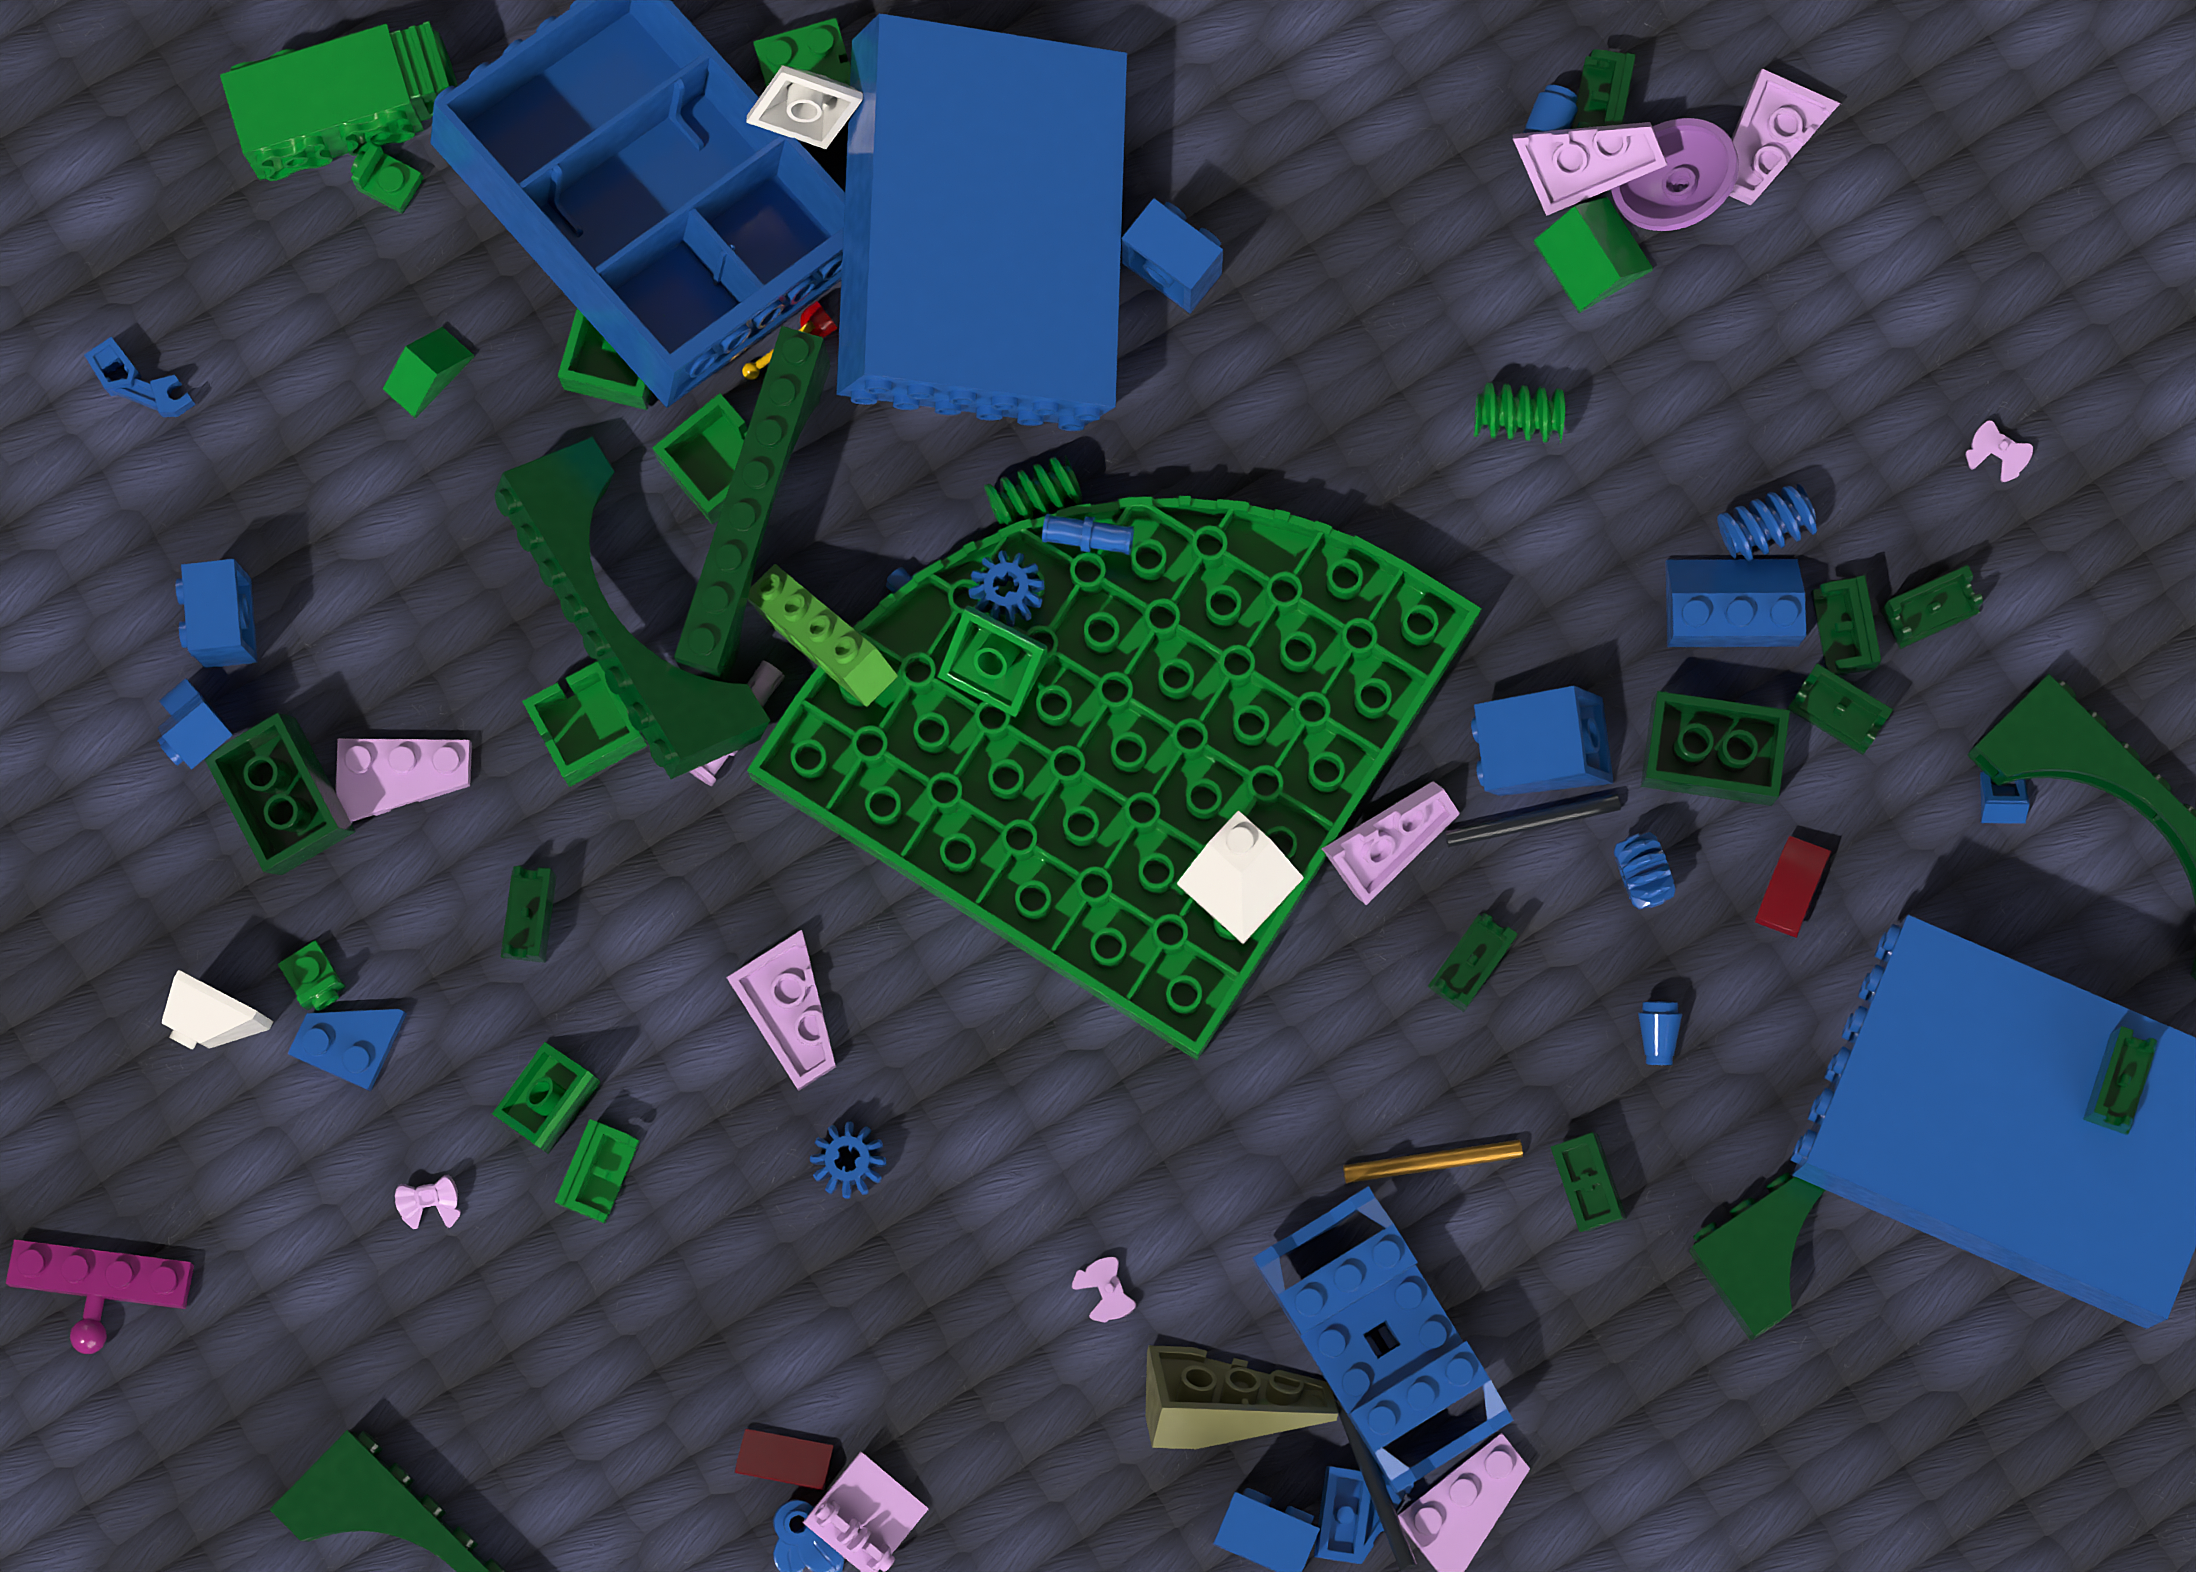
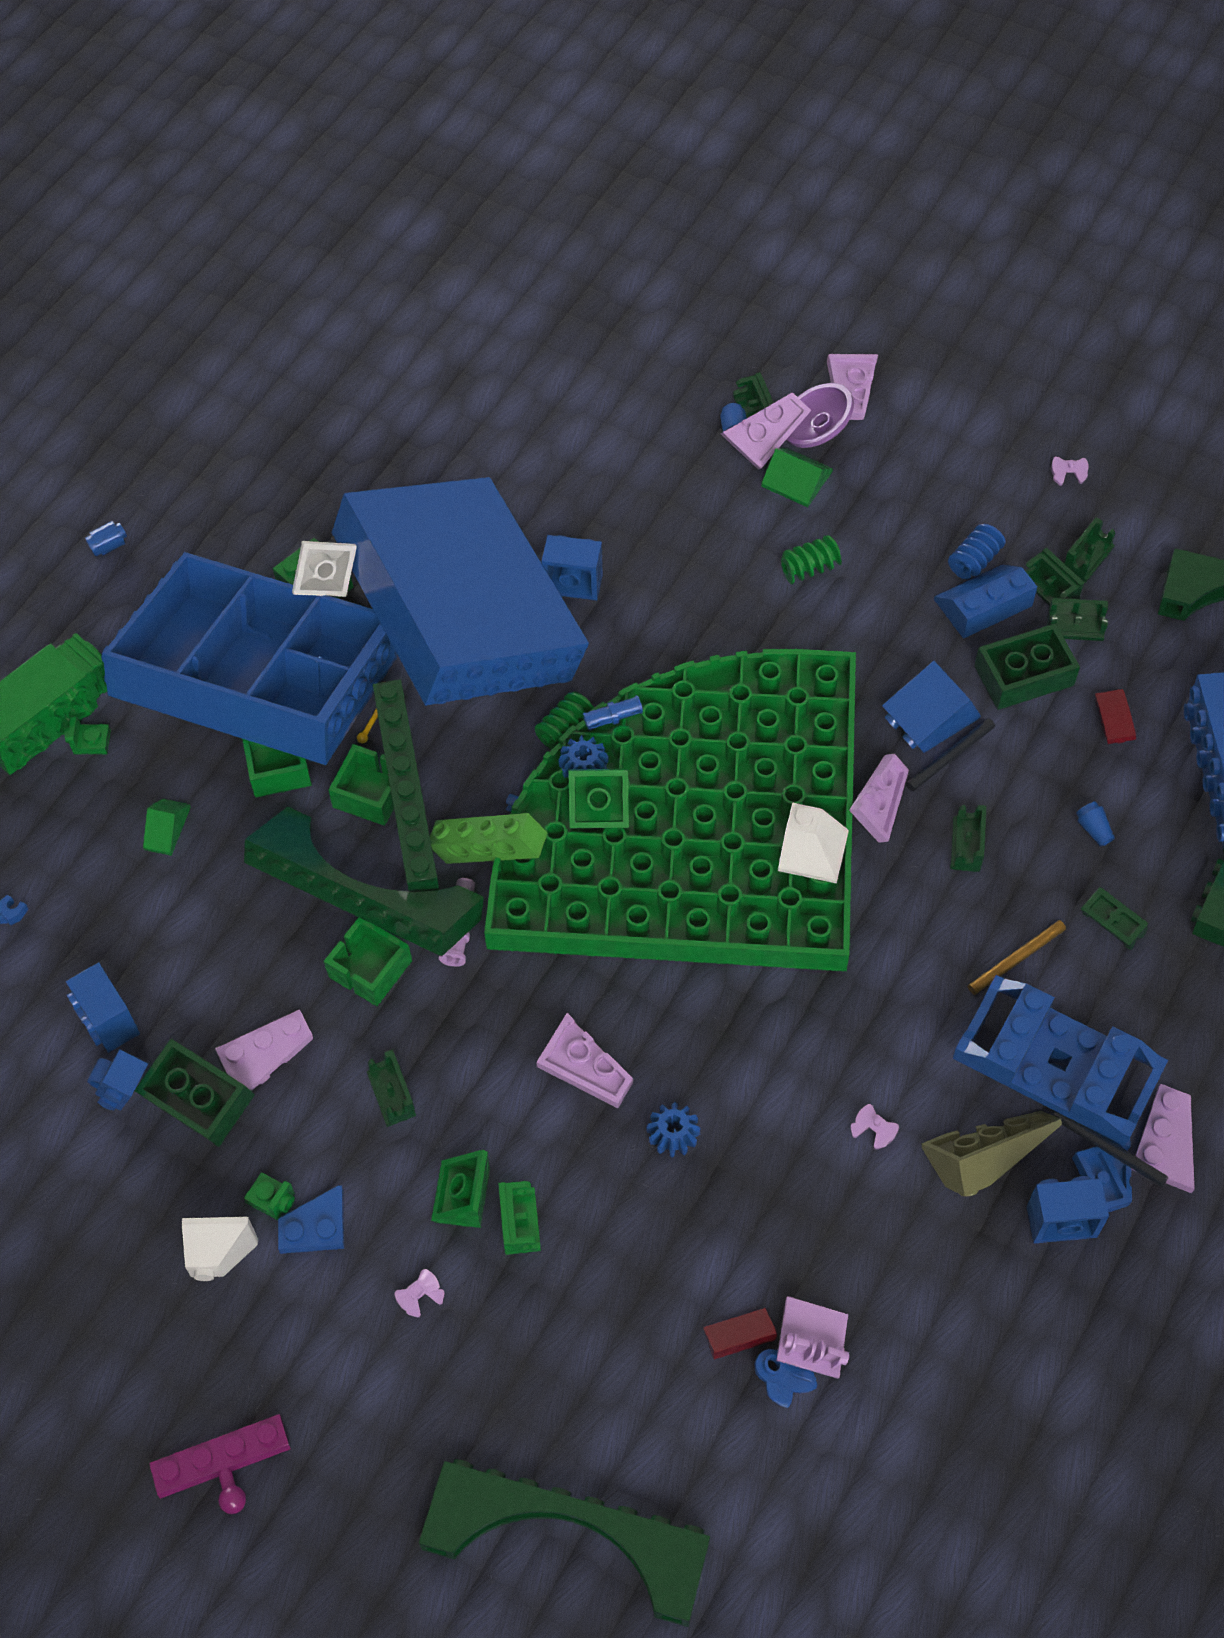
camera: 30 degrees left, 20 degrees down
blue gear [1614,832,1676,909] -> none
blue slope [1980,772,2030,823] -> none

